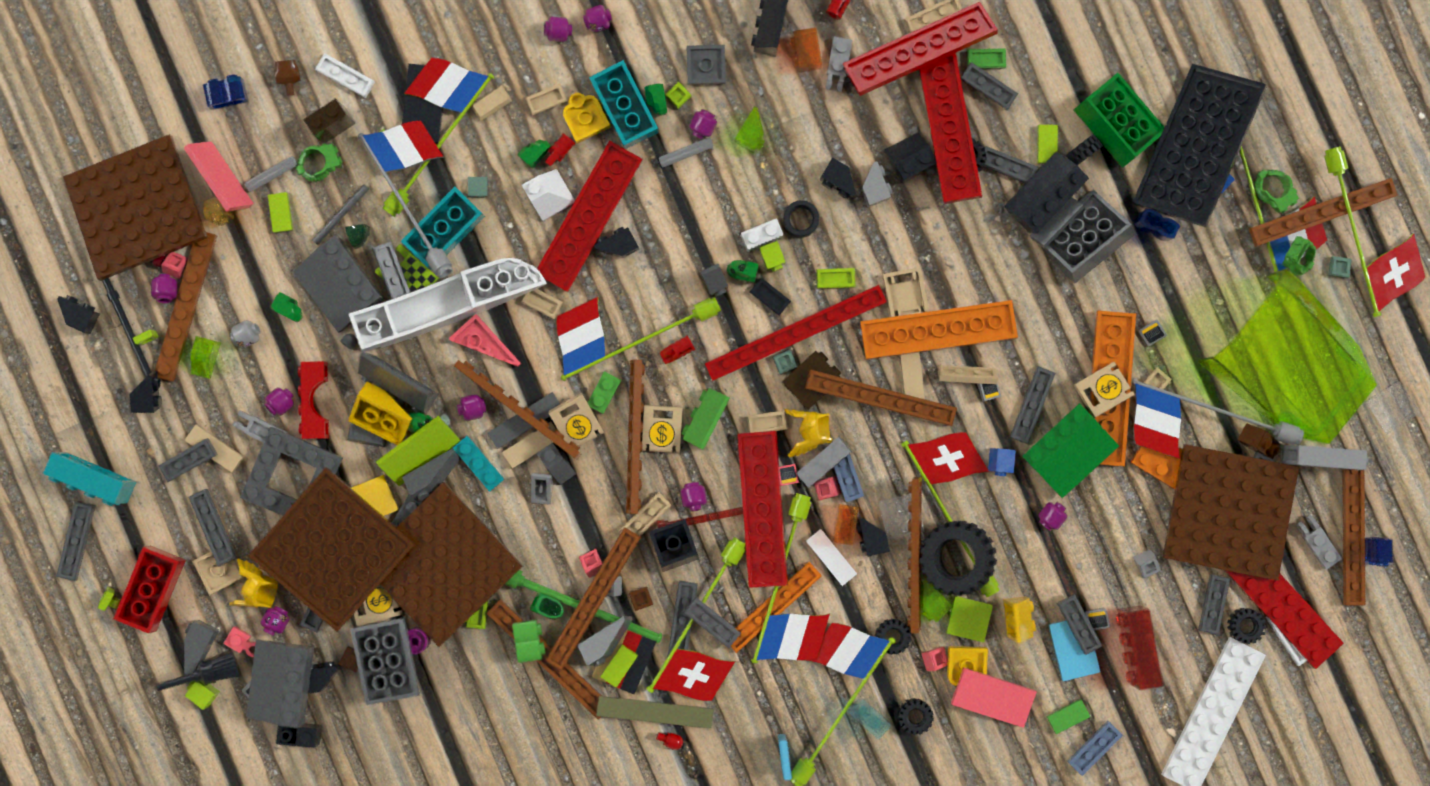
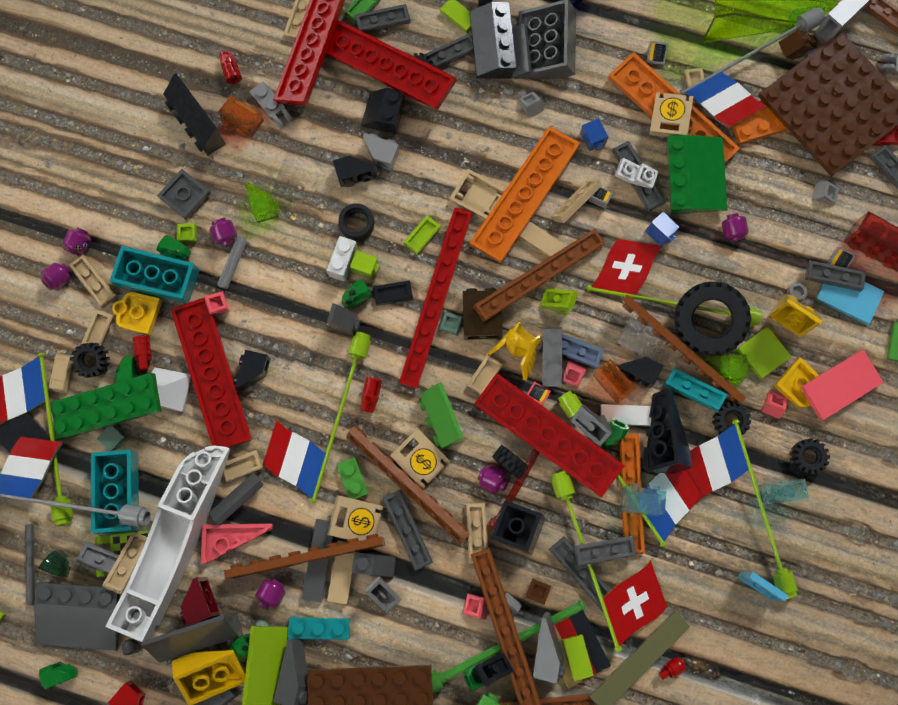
camera: 45 degrees left, 10 degrees down
none -> green plate [51,373,161,440]
none -> tan tile [68,254,118,308]
none -> black tyre [70,342,110,378]
none -> tan tile [102,531,147,595]
none -> dark red slope [180,577,221,627]
none -> coral slope [205,291,230,315]
none -> dark grey tile [209,472,264,526]
none -> dark grey tile [382,490,433,571]
none -> black slope [475,653,514,688]
none -> black tyre [492,444,529,479]
none -> light grey slope [518,92,544,118]
none -> lime slope [540,289,578,315]
none -> dark grey slope [570,405,613,447]
none -> blue brick [580,118,608,151]
none -> green rock [601,418,629,449]
none -> white slope [615,158,659,189]
none -> clear light blue brick [620,483,666,517]
none -> black wedge [643,388,692,474]
none -> teal plate [665,368,728,413]
none -> light grey tile [786,282,808,302]

